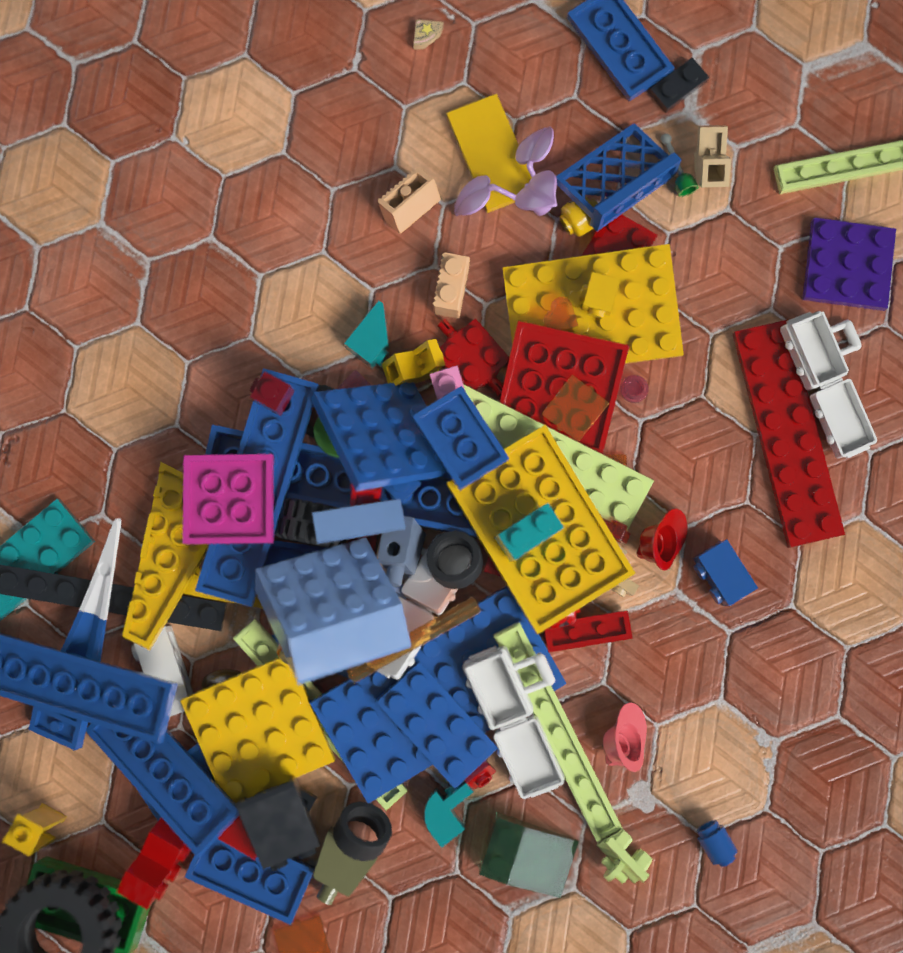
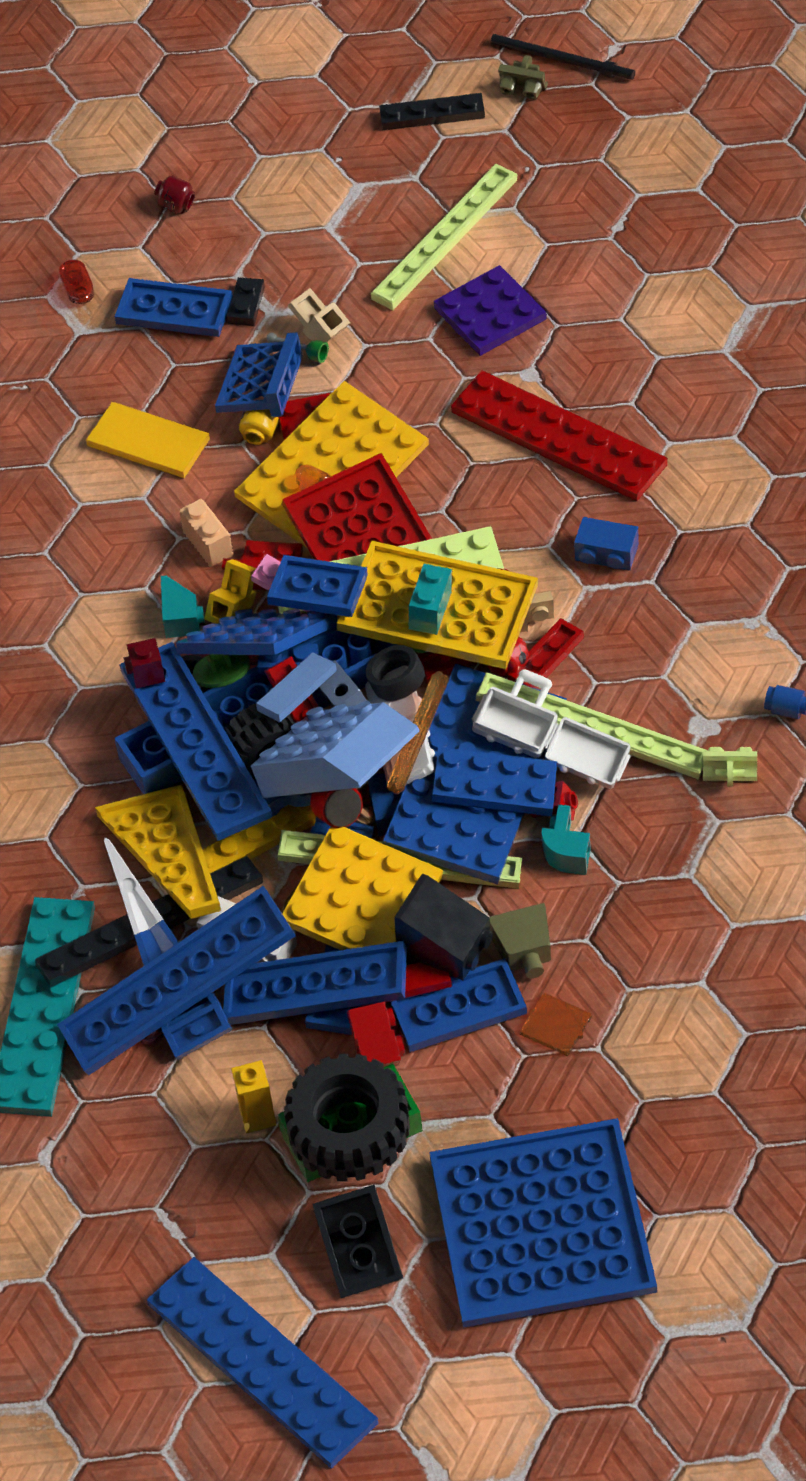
camera: 40 degrees left, 30 degrees down
dark pink plate [183,454,274,544] -> none
black tyre [333,801,392,862] -> none
light nougat brick [378,167,441,234] -> none
tan tile [414,20,443,50] -> none
lavender plant [454,126,557,216] -> none
slope [478,812,579,898] -> none
clear orange piece [542,375,609,442] -> none
yellow brick [579,272,620,319] -> none
coral piece [603,702,647,772] -> none
clear pink plate [620,375,649,403] -> none
red piece [636,508,688,571] -> none
white piece [780,311,877,459] -> none

